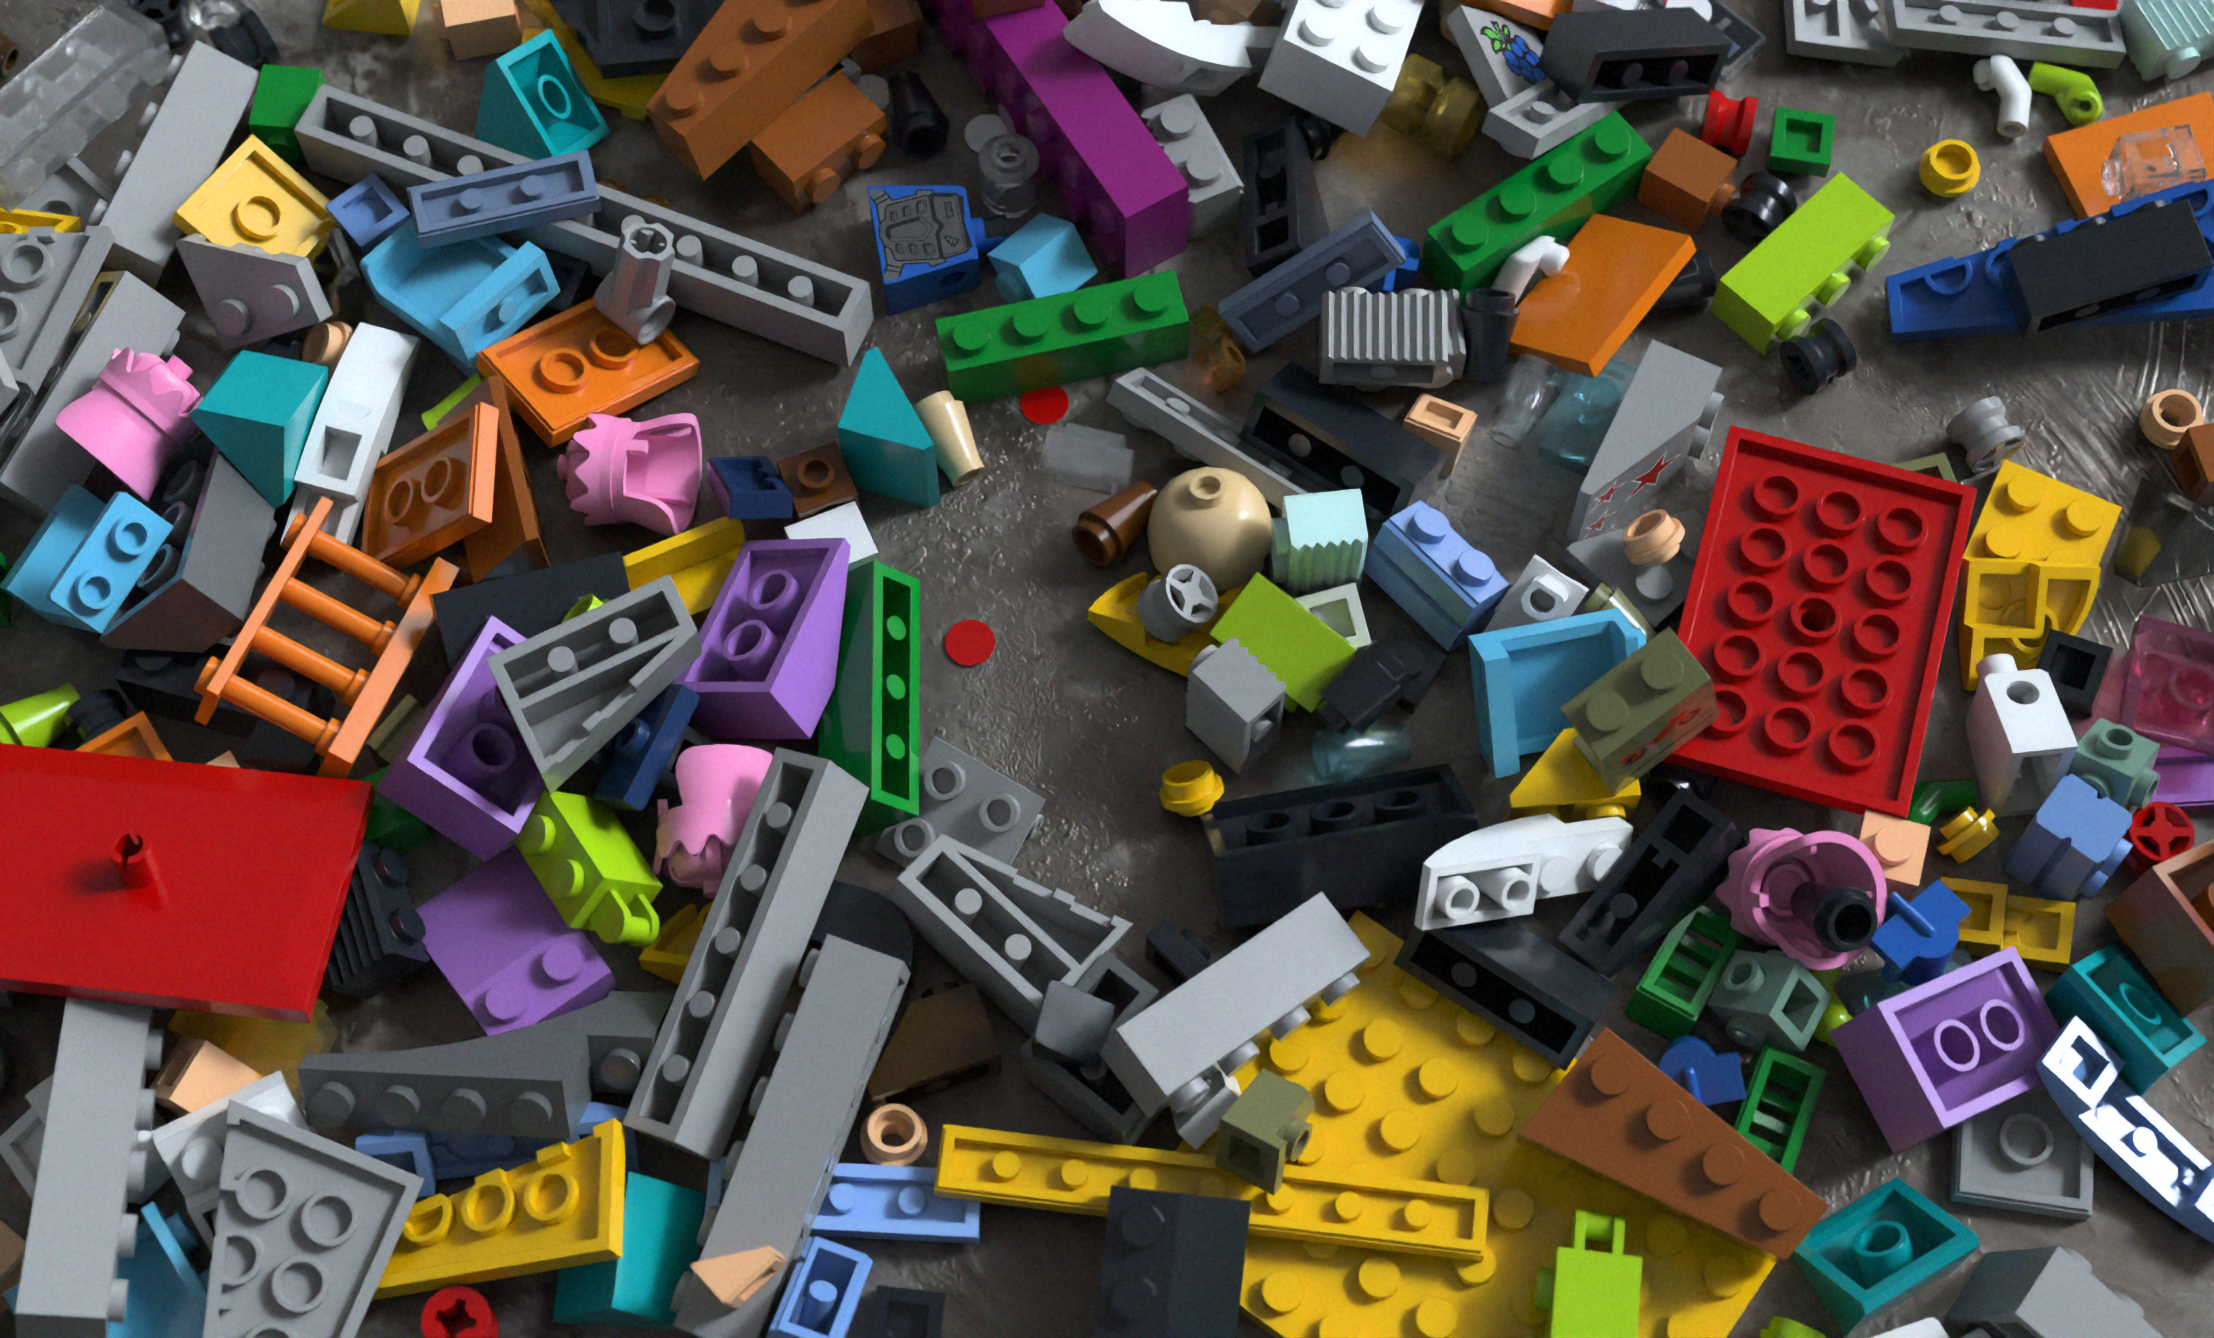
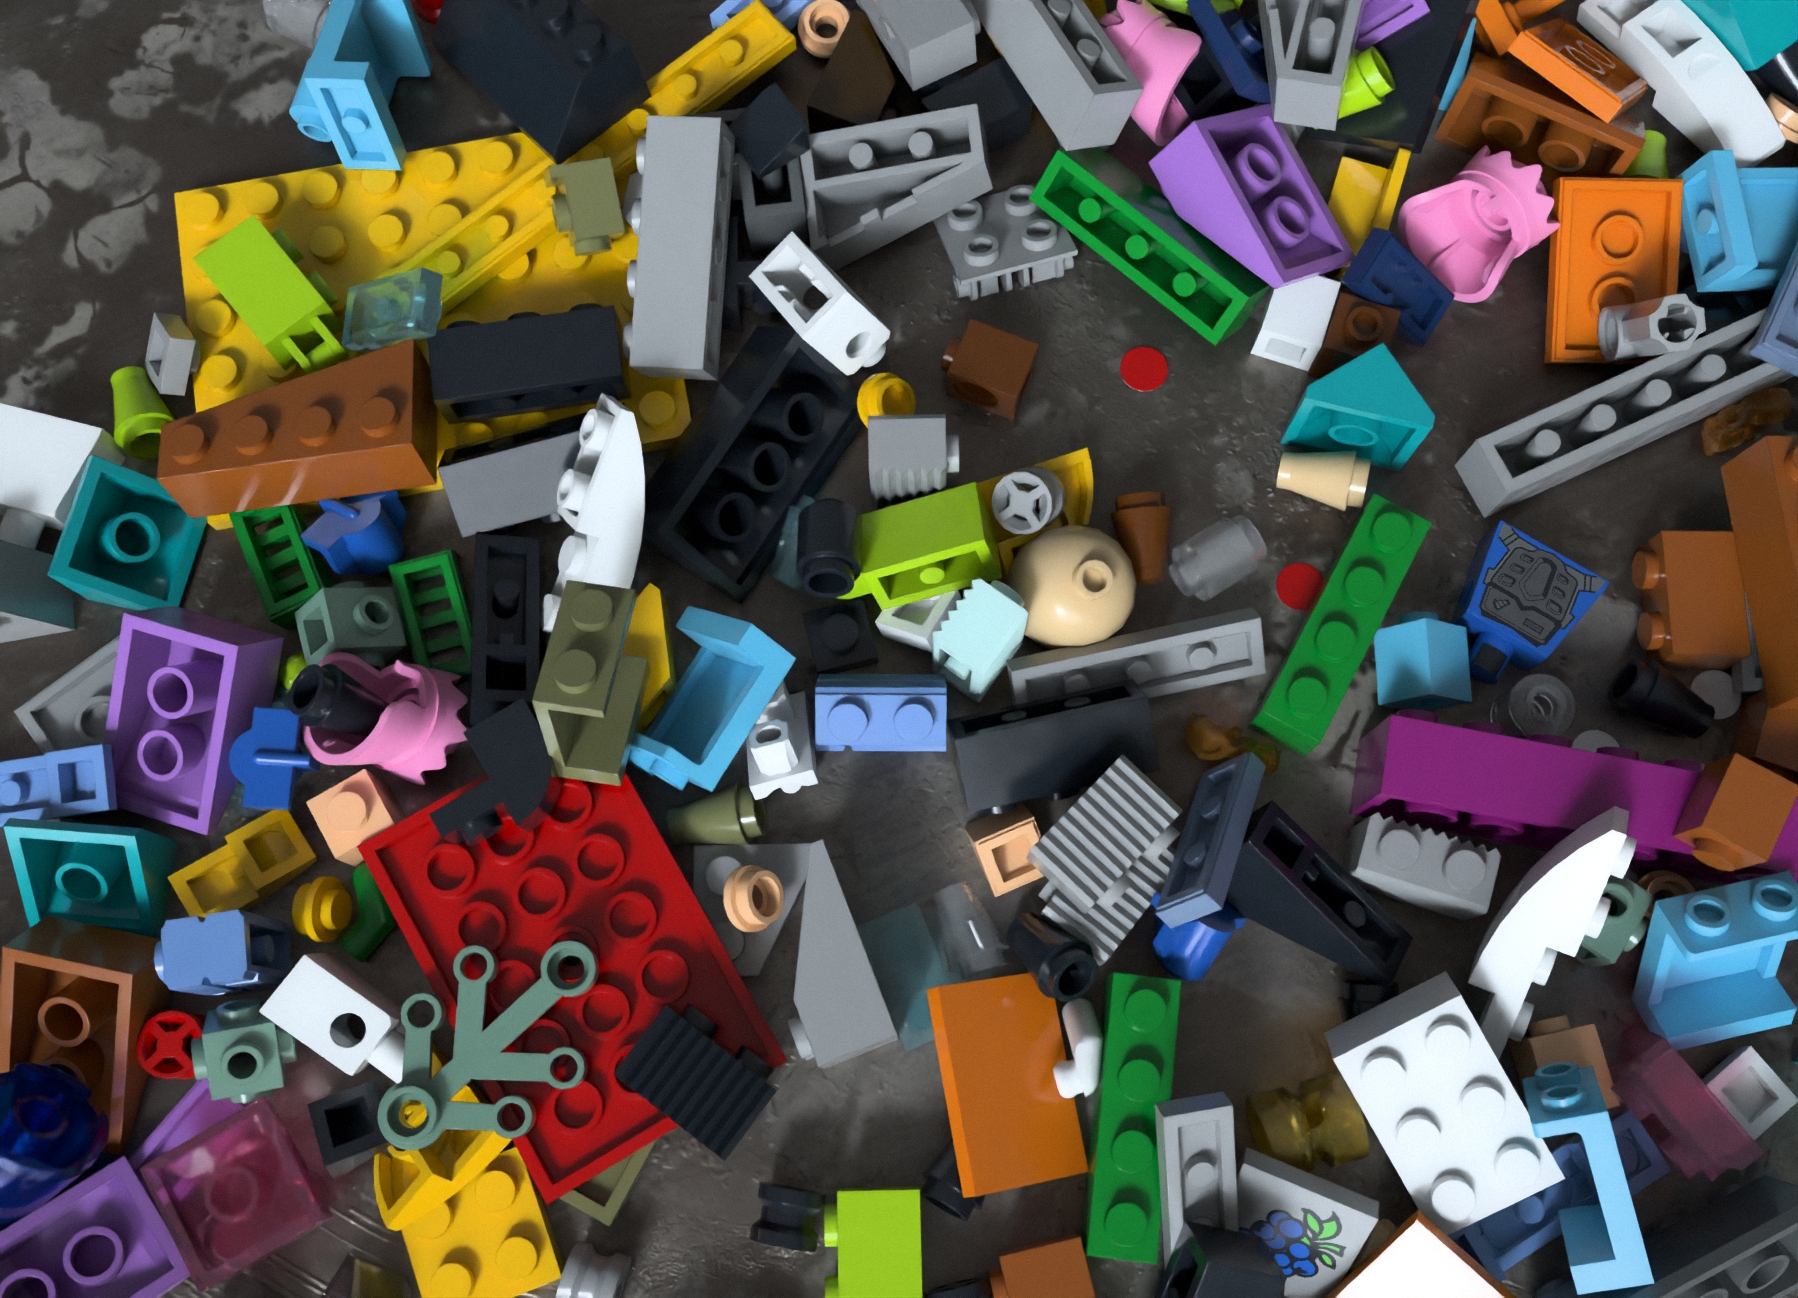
camera: 135 degrees right, 10 degrees up
none -> clear light blue plate [341,267,443,353]
none -> sand green plant [377,941,599,1150]
none -> black brick [427,303,632,424]
none -> black brick [429,698,562,846]
none -> black brick [613,1002,779,1161]
none -> white torso [749,231,891,376]
none -> reddish brown brick [940,319,1039,421]

